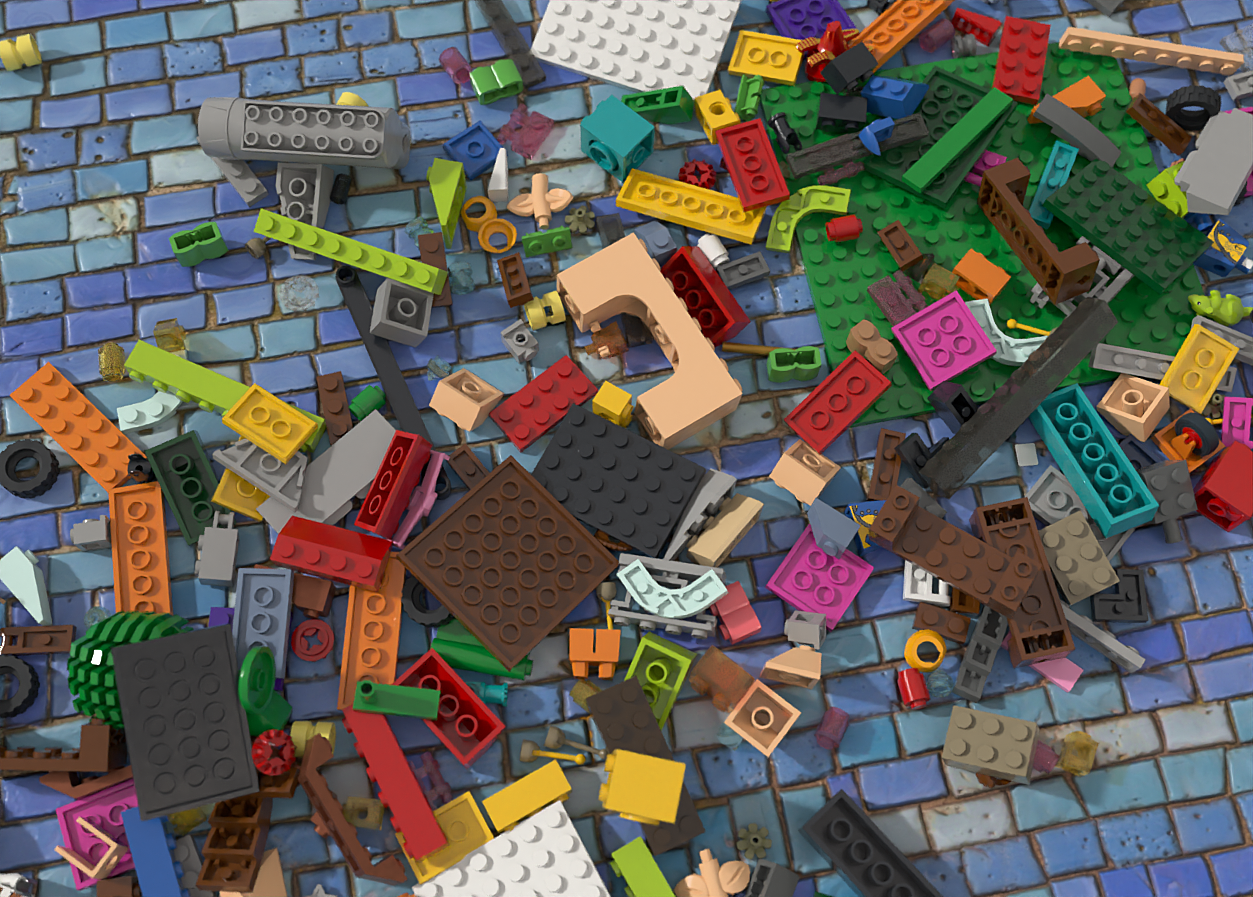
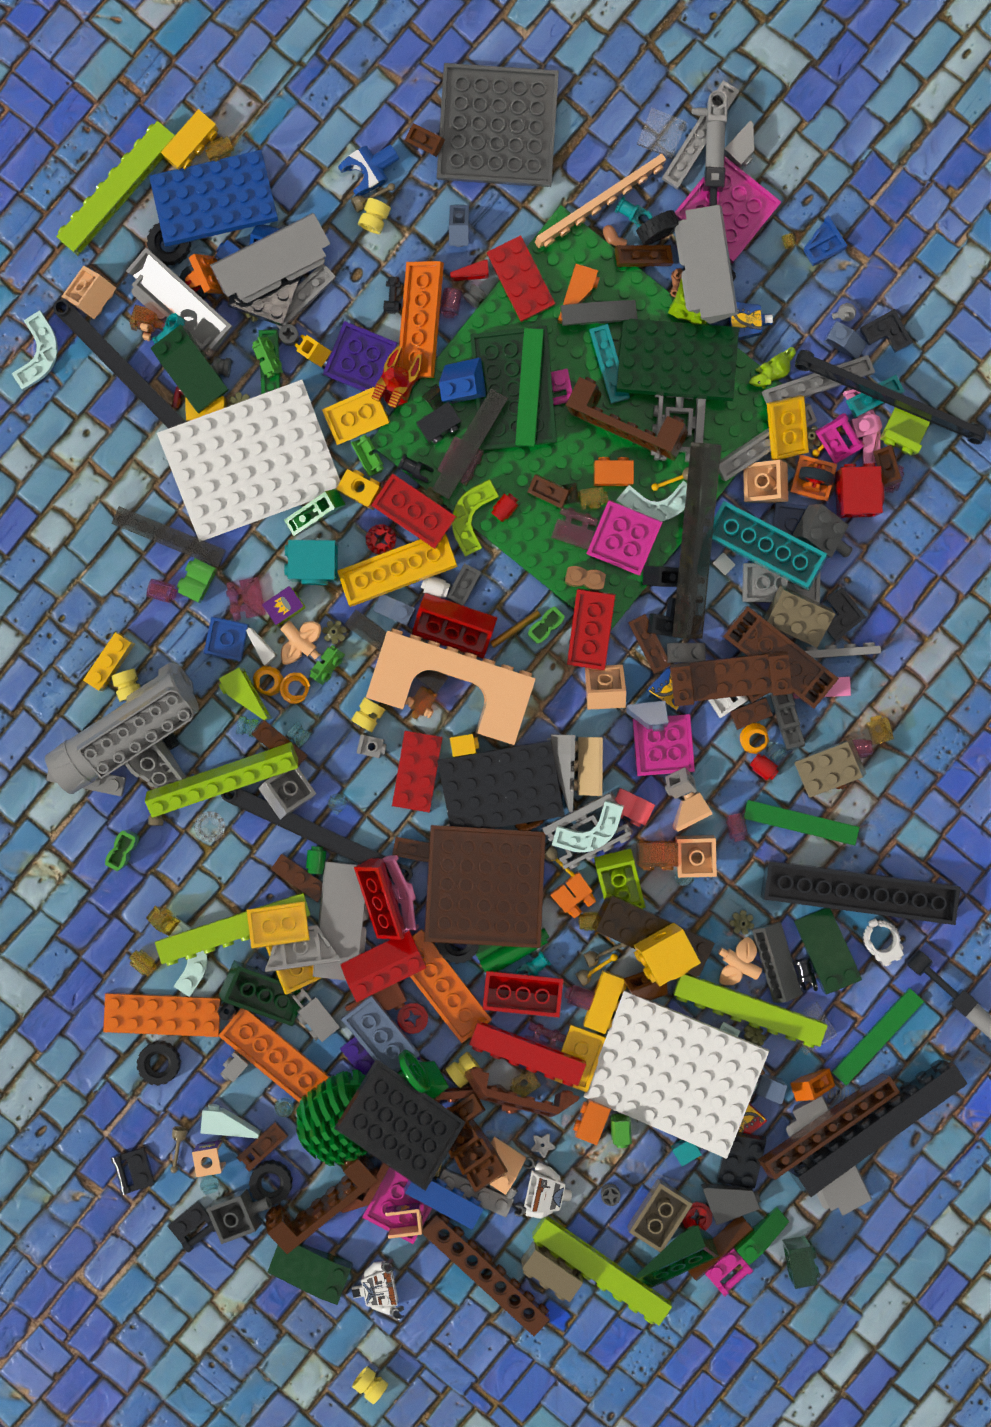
camera: 35 degrees left, 20 degrees up
red gear [252,730,297,776] -> none
green piece [352,680,441,720] -> none
light nougat slope [429,368,504,432] -> none
reddish brown plate [497,252,534,308] -> none
black brick [820,42,879,95] -> none
blue plate [858,117,895,156] -> none
none -> yellow brick [83,632,135,691]
none -> dark purple piece [262,586,306,626]
none -> clear pink brick [564,985,595,1011]
none -> teal connector [615,197,652,227]
none -> reddish brown slope [624,971,668,1001]
none -> green tile [743,800,860,846]

